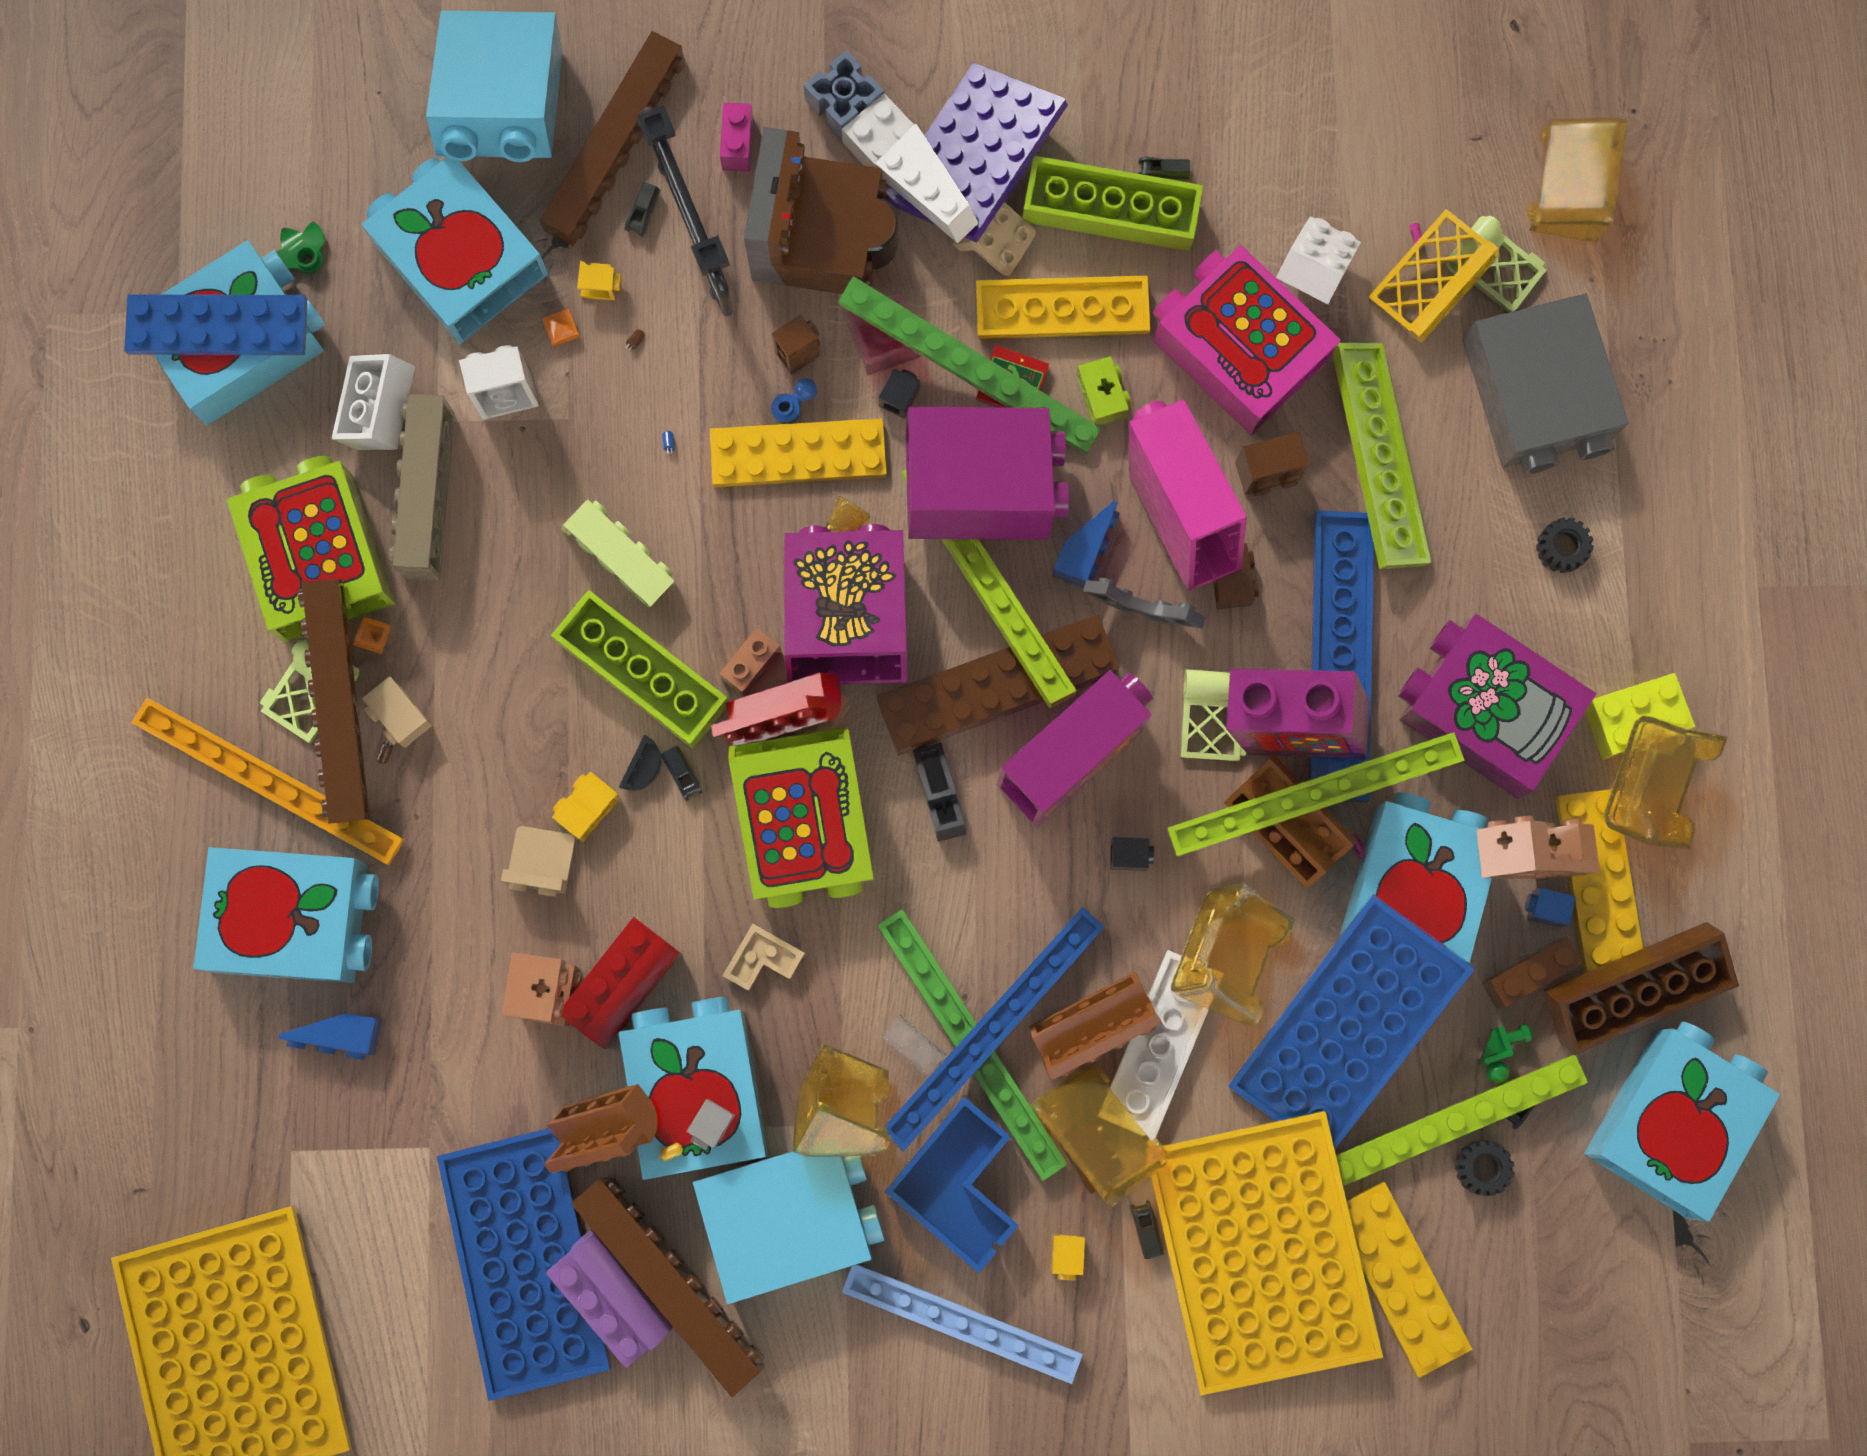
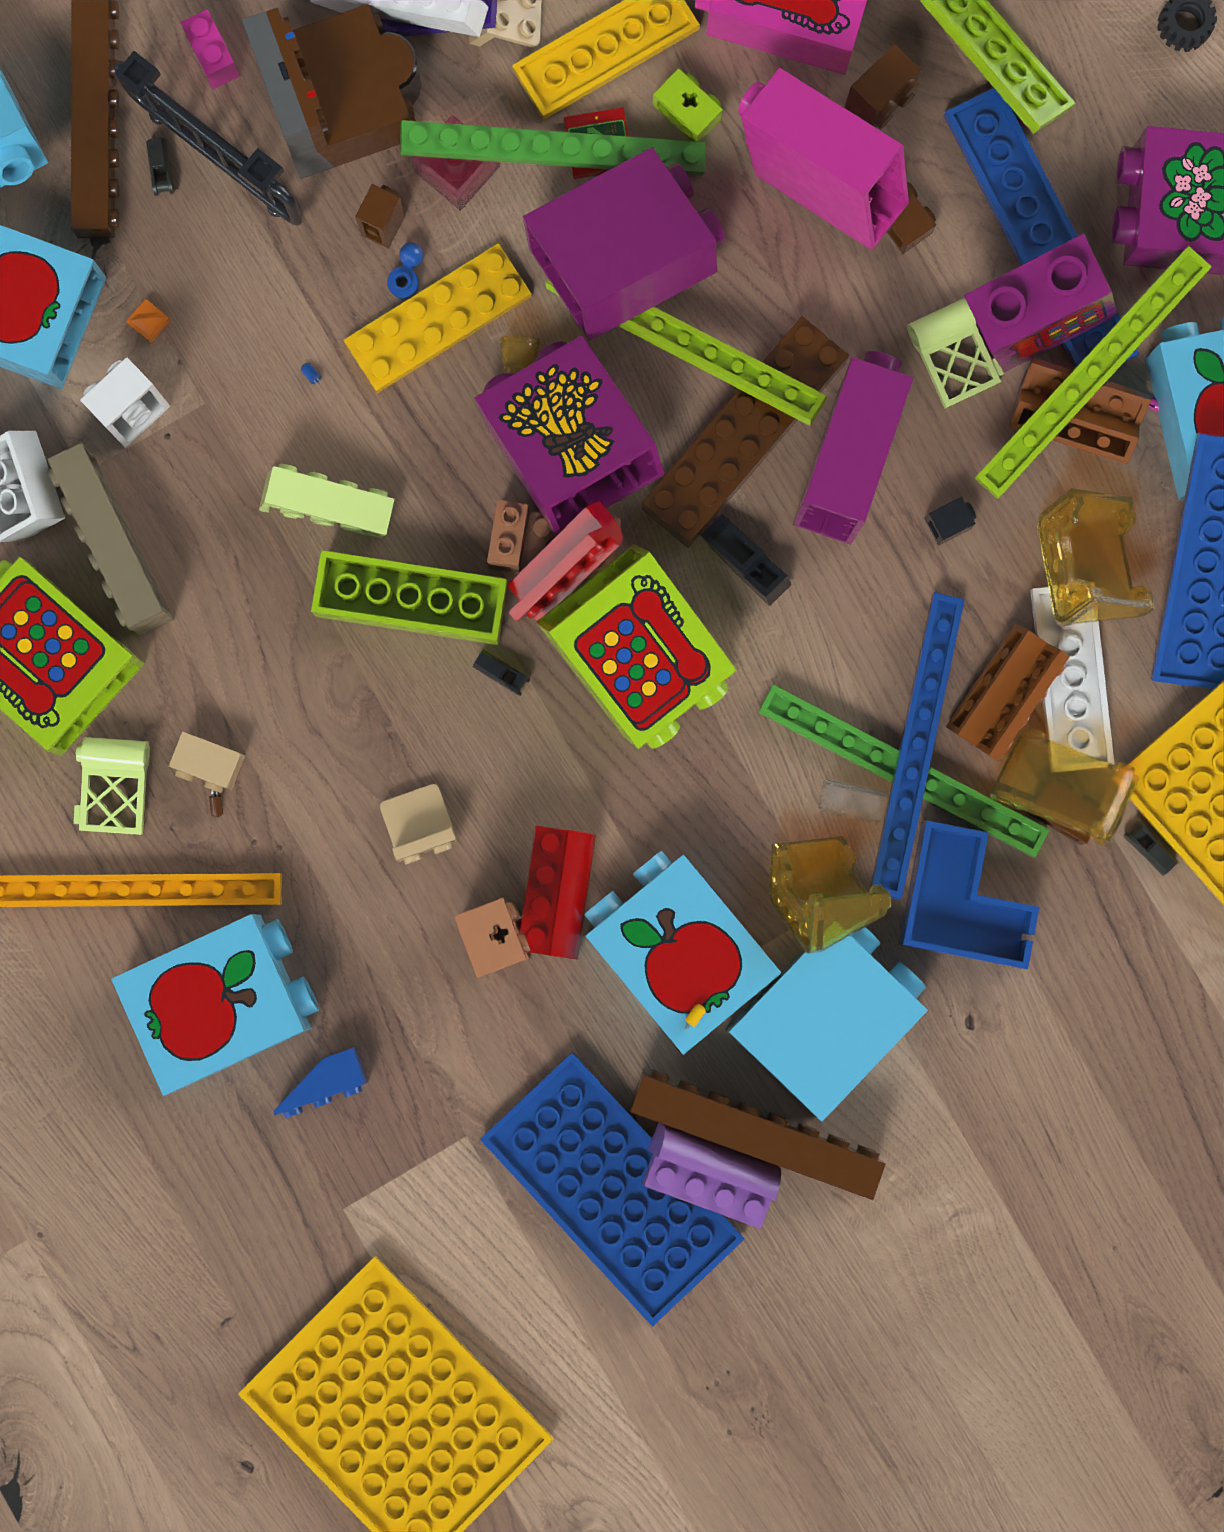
camera: 30 degrees left, 5 degrees up
reddish brown brick [298,579,370,824] -> none
orange tile [353,616,392,654] -> none
dark orange brick [544,1084,657,1173] -> none
yellow brick [552,772,620,843] -> none
yellow window [577,260,622,300] -> none
black plate [619,734,662,791] -> none
reddish brown piece [625,329,645,351] -> none
light grey brick [687,1099,735,1150] -> none
tan plate [723,923,805,991] -> none
light blue plate [842,1264,1083,1384] -> none
black brick [879,368,920,419] -> none
yellow brick [1051,1234,1085,1280] -> none
blue slope [1052,501,1120,588] -> none
dark grey plate [1083,578,1206,629] -> none

